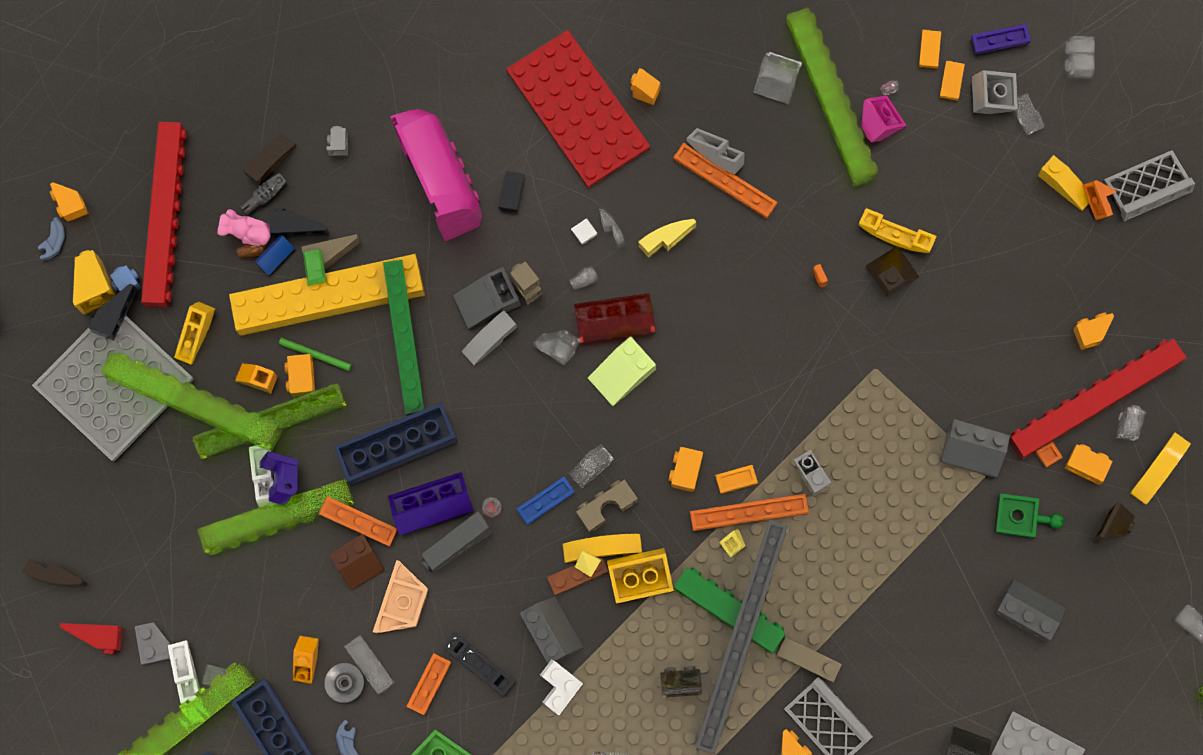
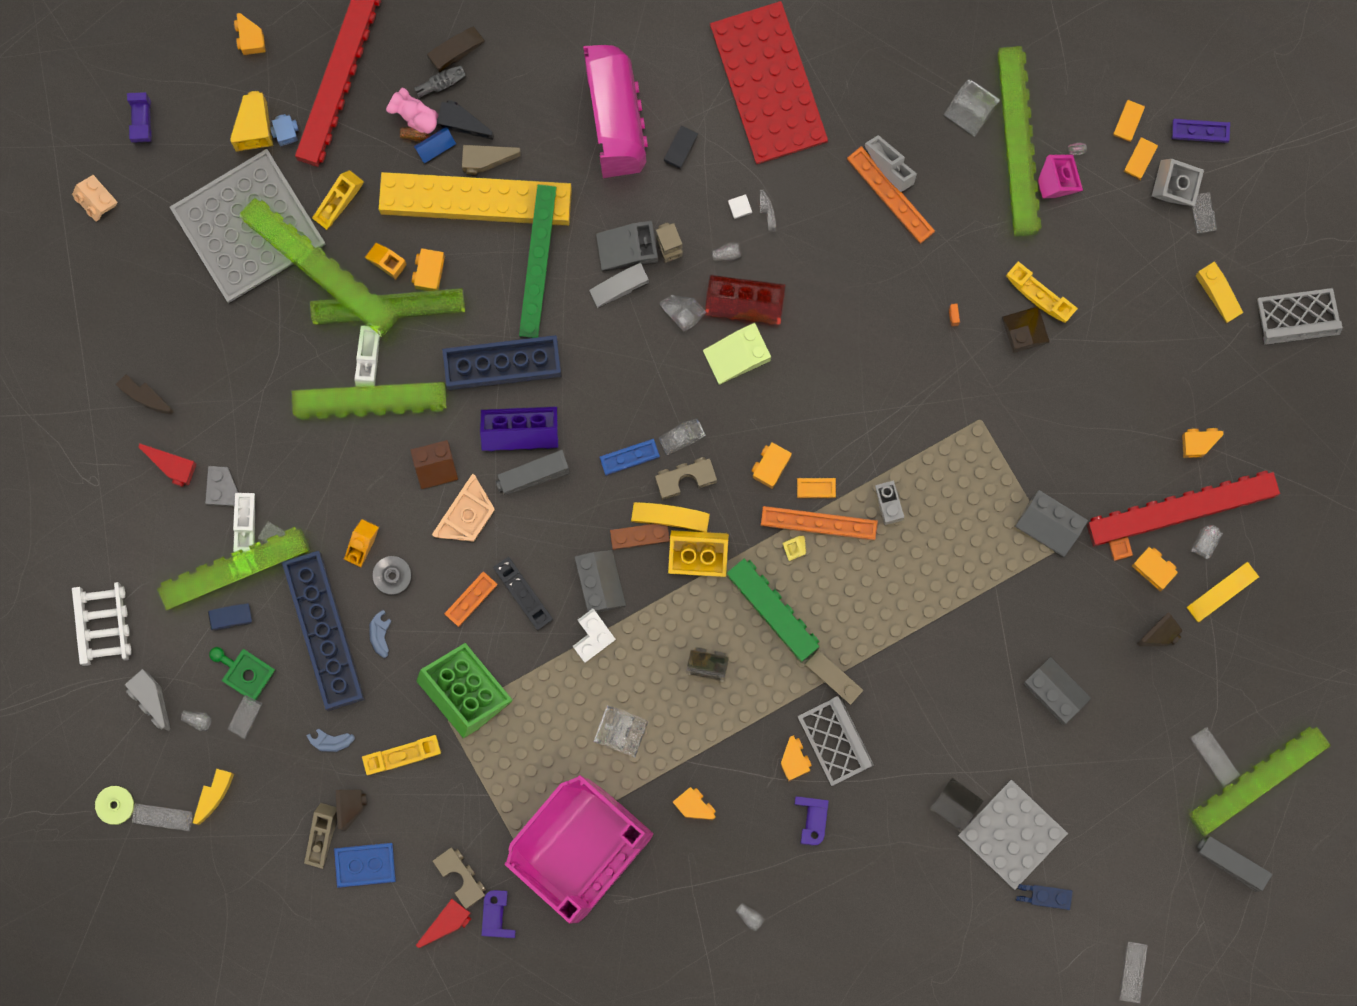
camera: 10 degrees right, 5 degrees up
sand blue piece [38,217,65,261] -> none
black slope [89,284,137,341] -> none
dark purple piece [259,451,298,505] -> none
bright green bar [279,338,352,371] -> none
bright green tile [303,249,327,286] -> none
orange plate [318,496,397,546] -> none
light grey brick [327,126,348,156] -> none
clear plate [344,635,394,695] -> none
clear tile [482,497,502,518] -> none
light yellow slope [575,550,601,577] -> none
light orange slope [630,68,661,105] -> none
light yellow slope [638,219,696,258] -> none
dark grey plate [695,520,788,754] -> none
green plate [995,493,1064,538] -> none
clear piece [1065,36,1095,79] -> none
orange slope [1082,180,1116,220] -> none

